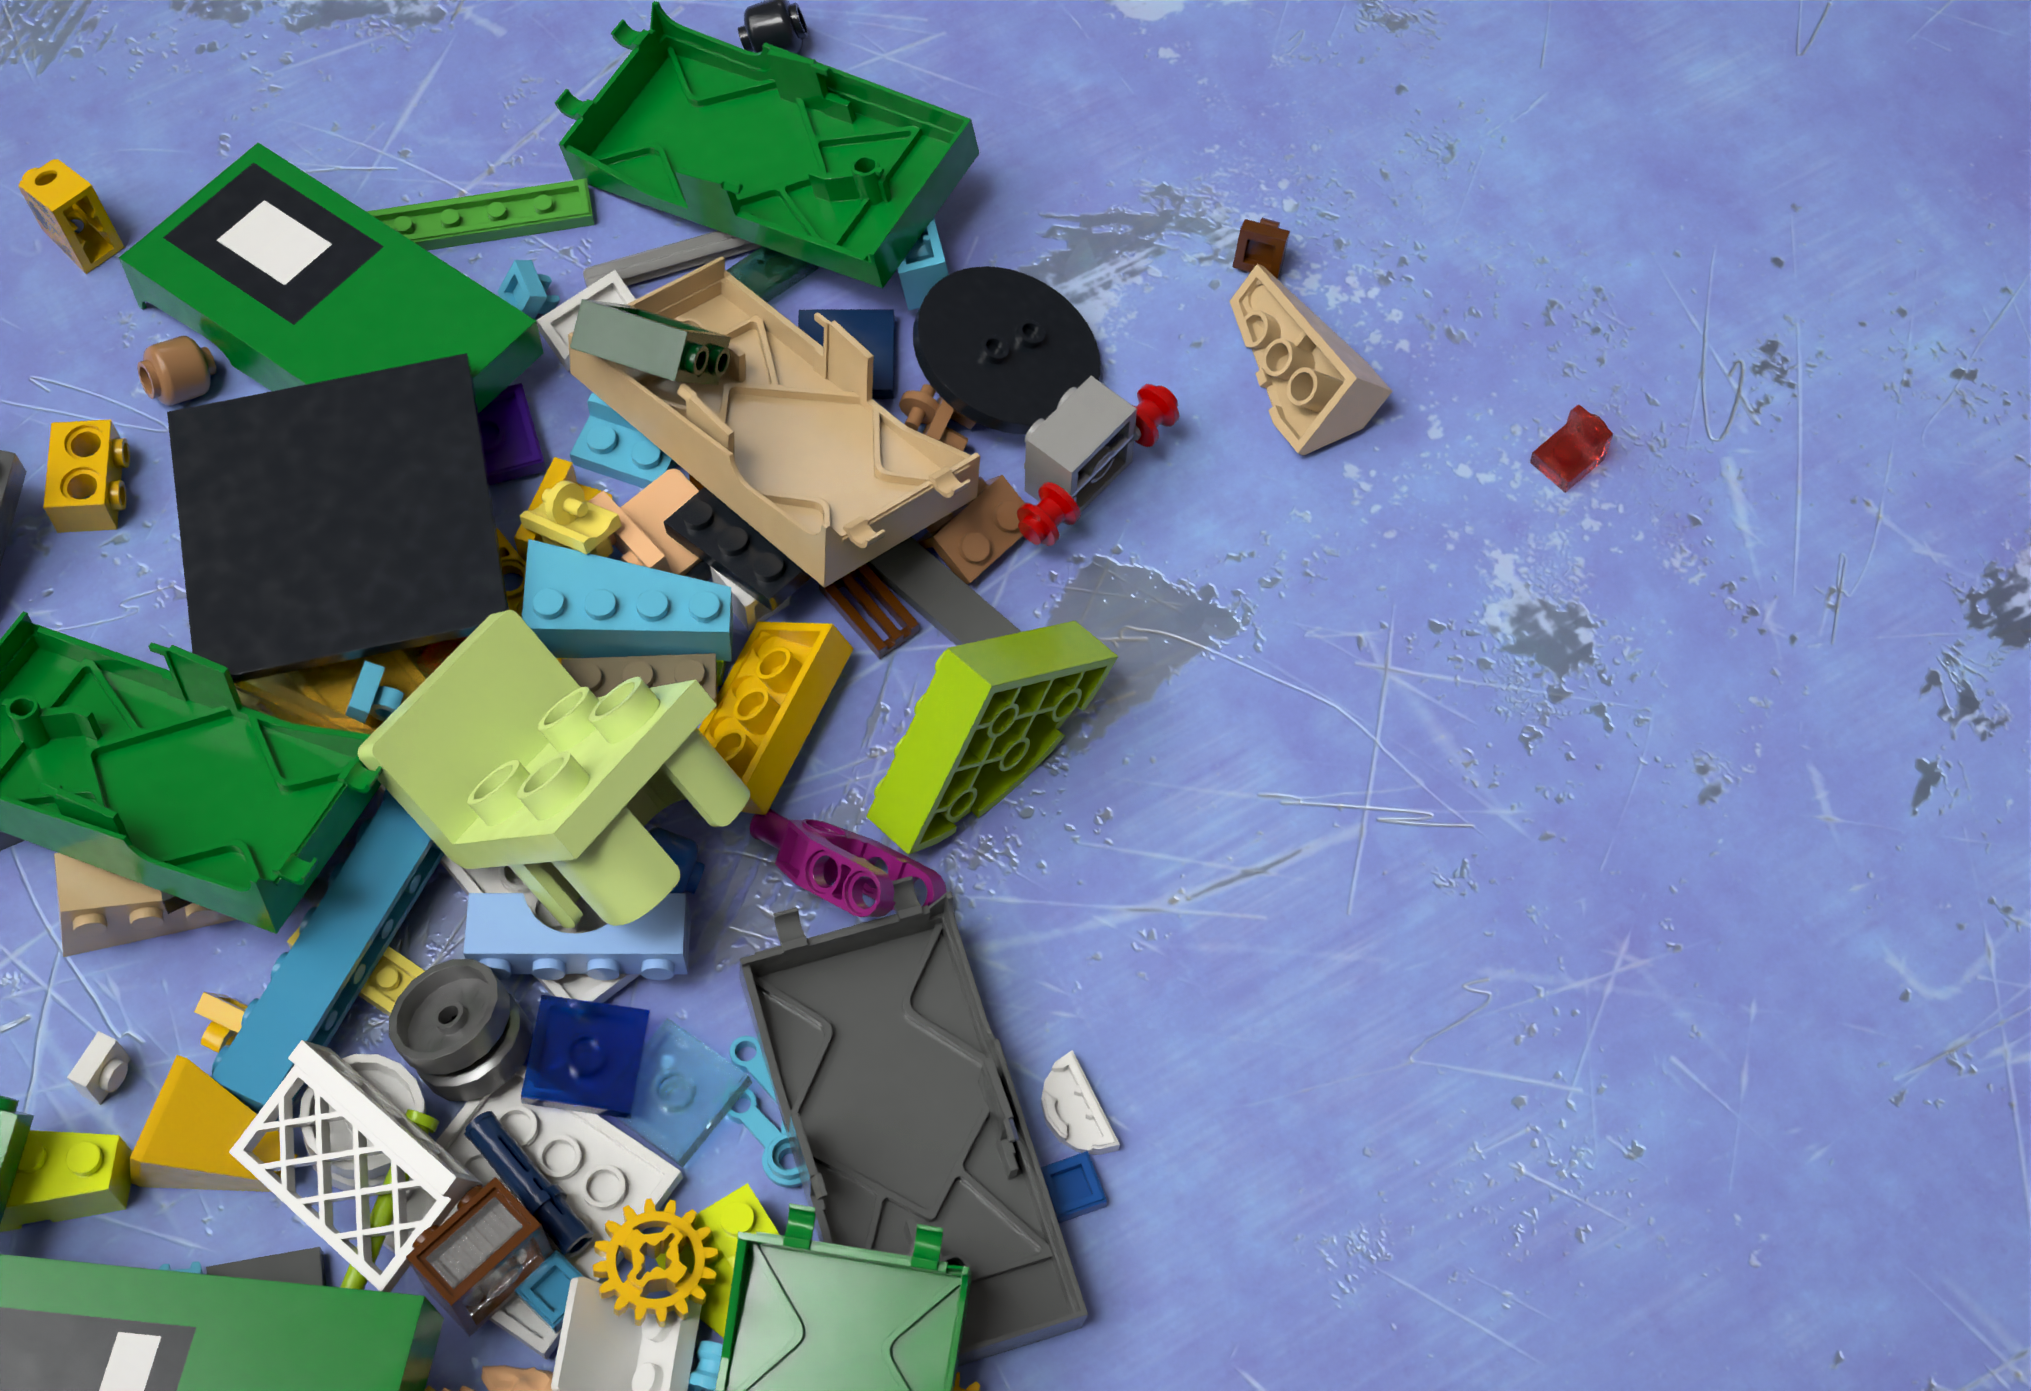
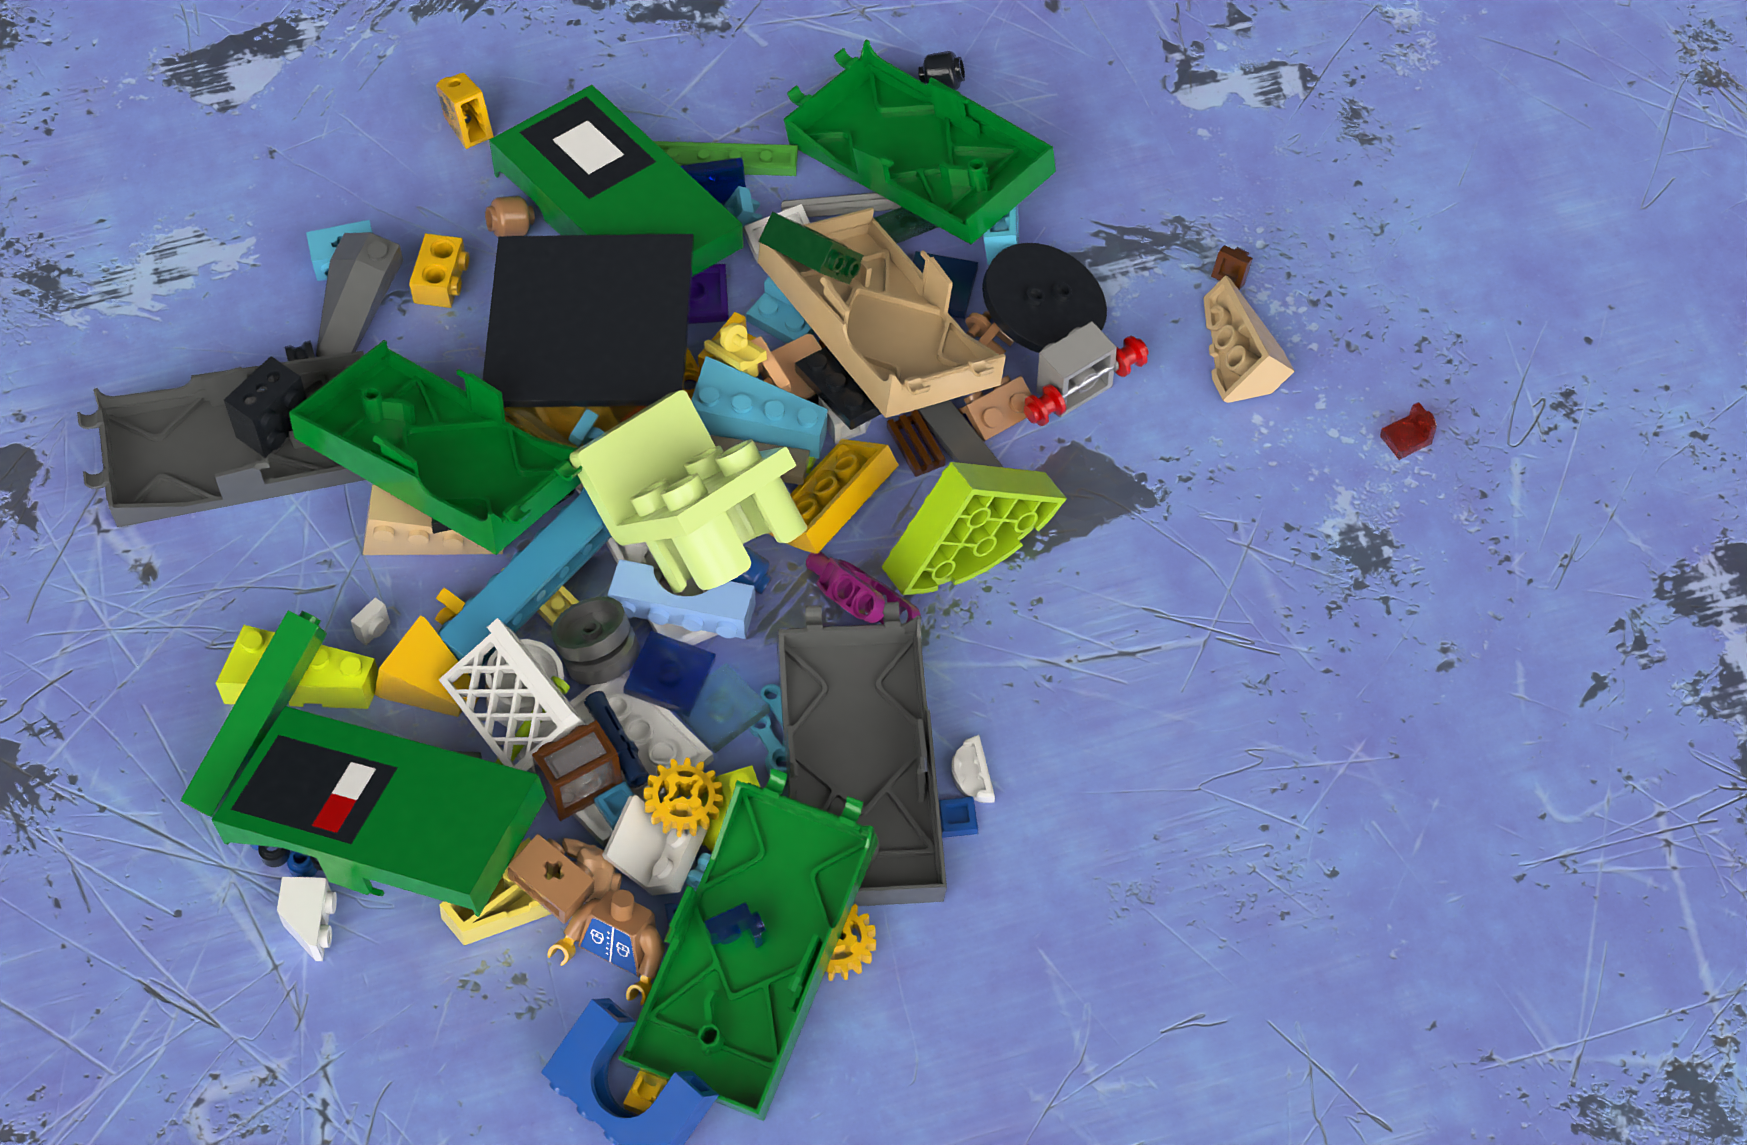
camera: 15 degrees right, 5 degrees down
none -> clear blue panel [681,157,746,206]

